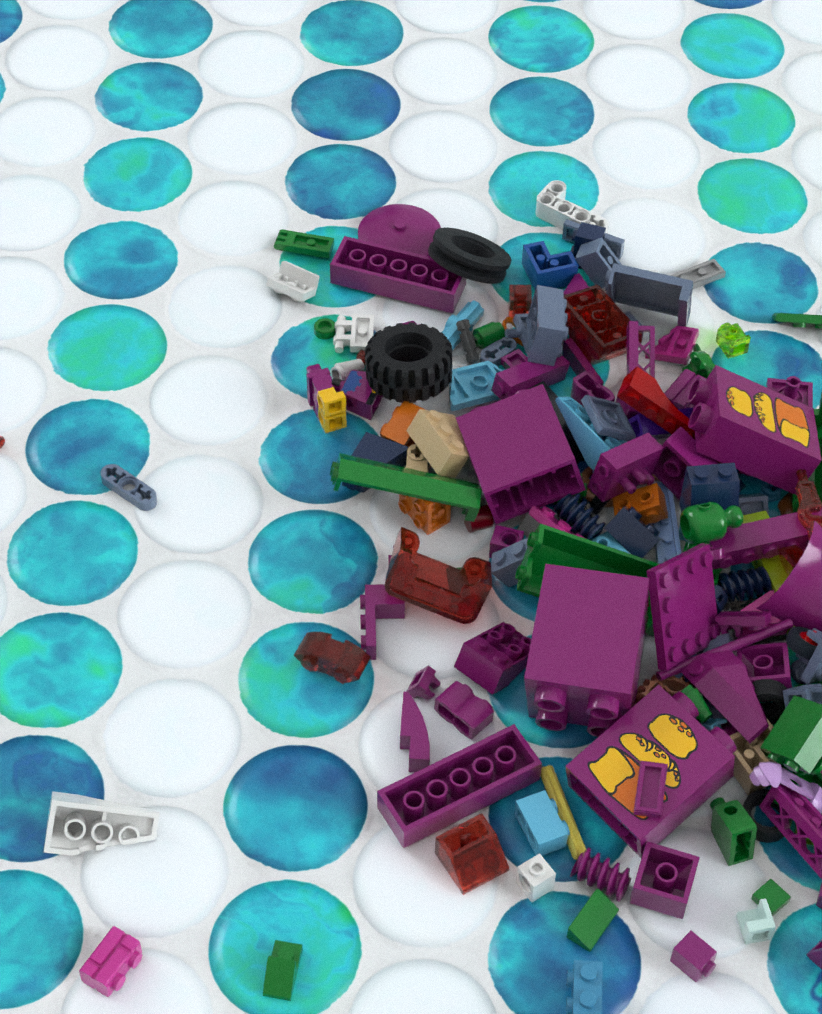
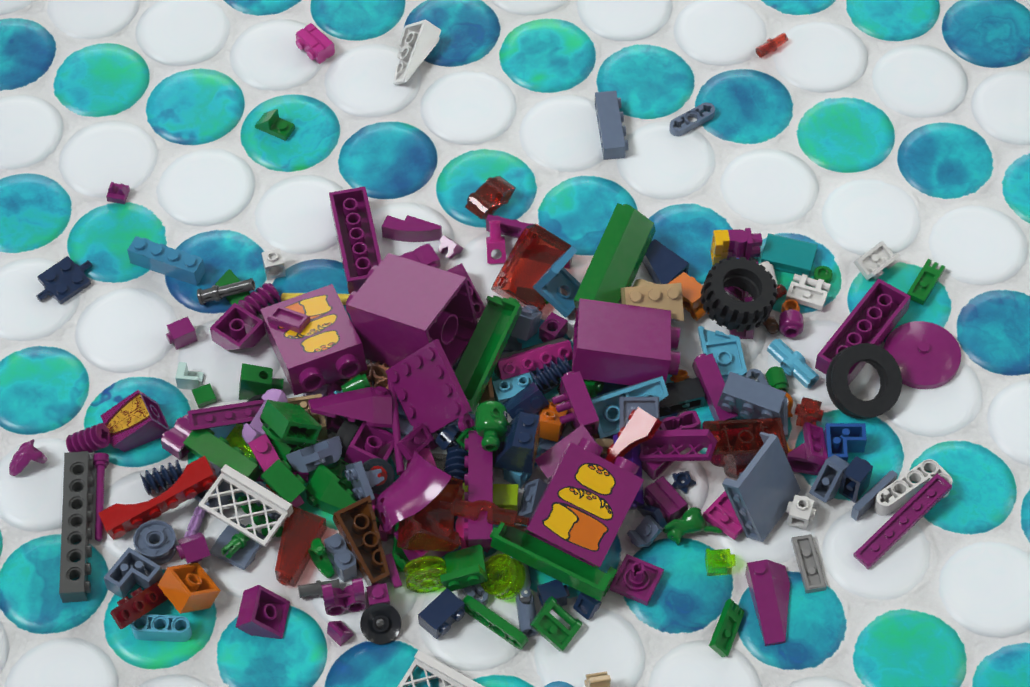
camera: 110 degrees right, 5 degrees up
clear red slope [435,813,509,895] -> none
dark grey axle [456,319,480,363] -> none
medium azure brick [515,790,570,856] -> none
none -> dark grey pin [197,278,255,305]
none -> dark pink bracket [486,220,506,264]
none -> dark azure bracket [533,246,581,318]
none -> sand blue brick [595,91,629,160]
none -> magenta wedge [745,559,790,646]
none -> teal piece [761,233,818,278]
none -> magenta tile [802,422,828,466]
none -> magenta tile [853,473,952,570]

